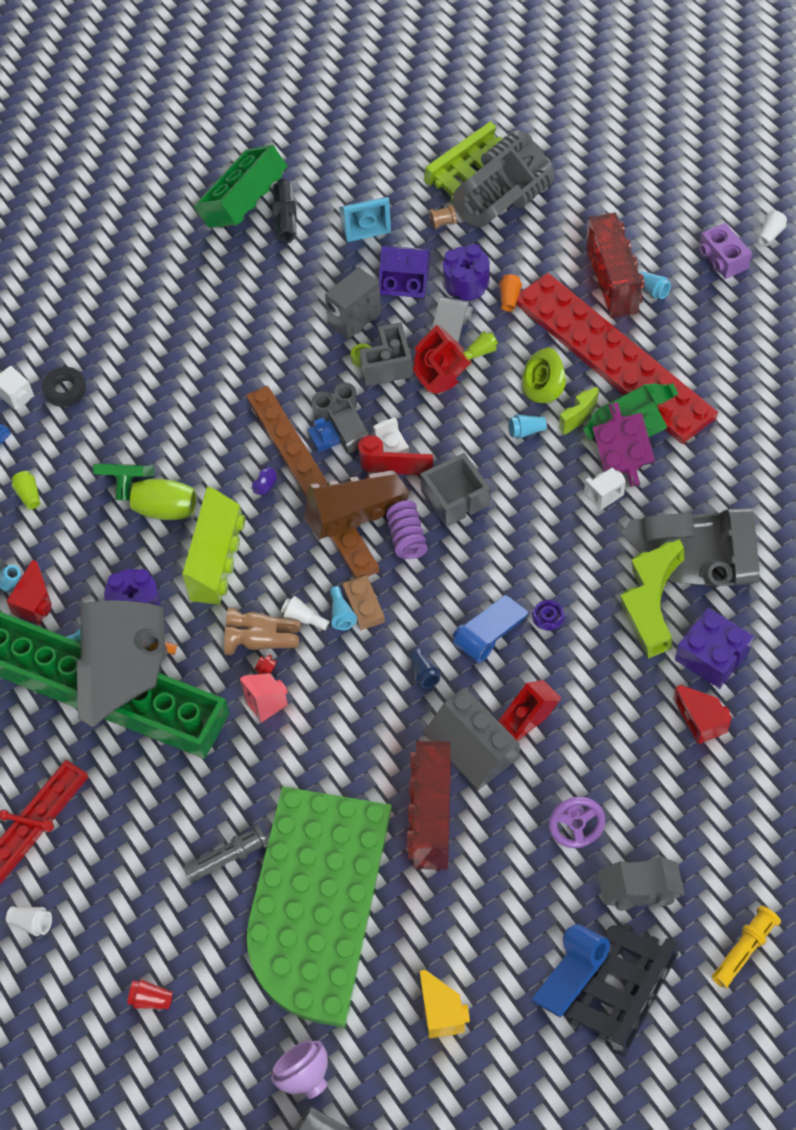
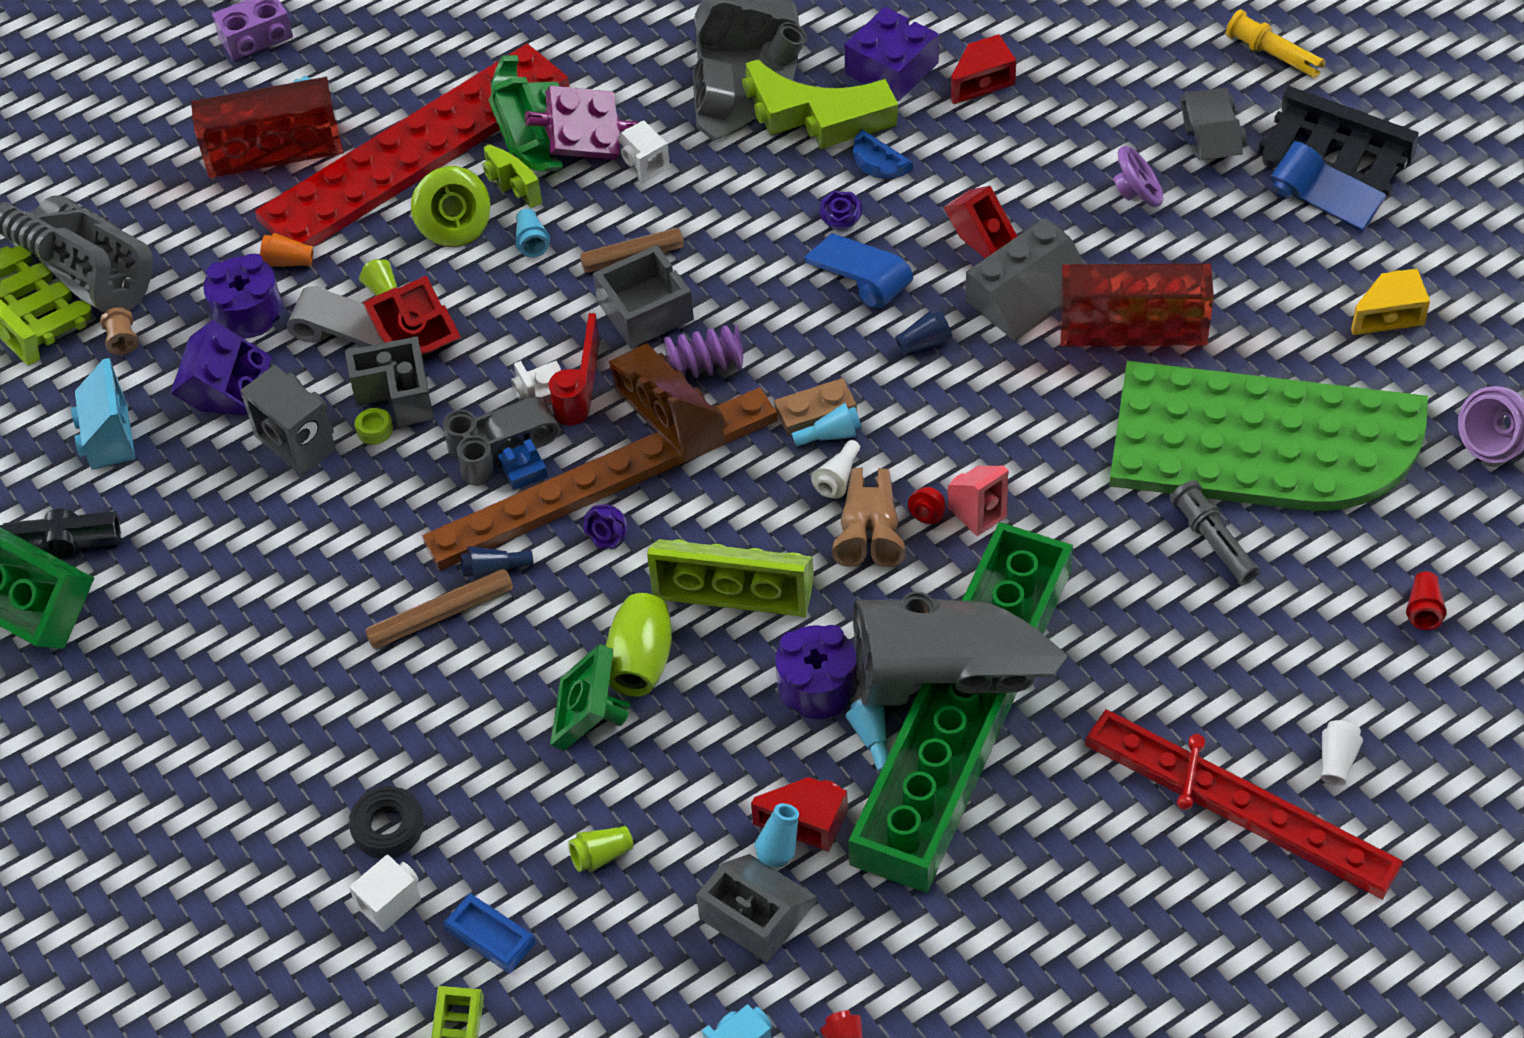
camera: 90 degrees left, 5 degrees down
none -> medium nougat axle [365,569,513,649]
none -> dark blue cone [461,545,534,582]
none -> medium nougat axle [580,228,684,273]
none -> blue tile [853,129,913,179]

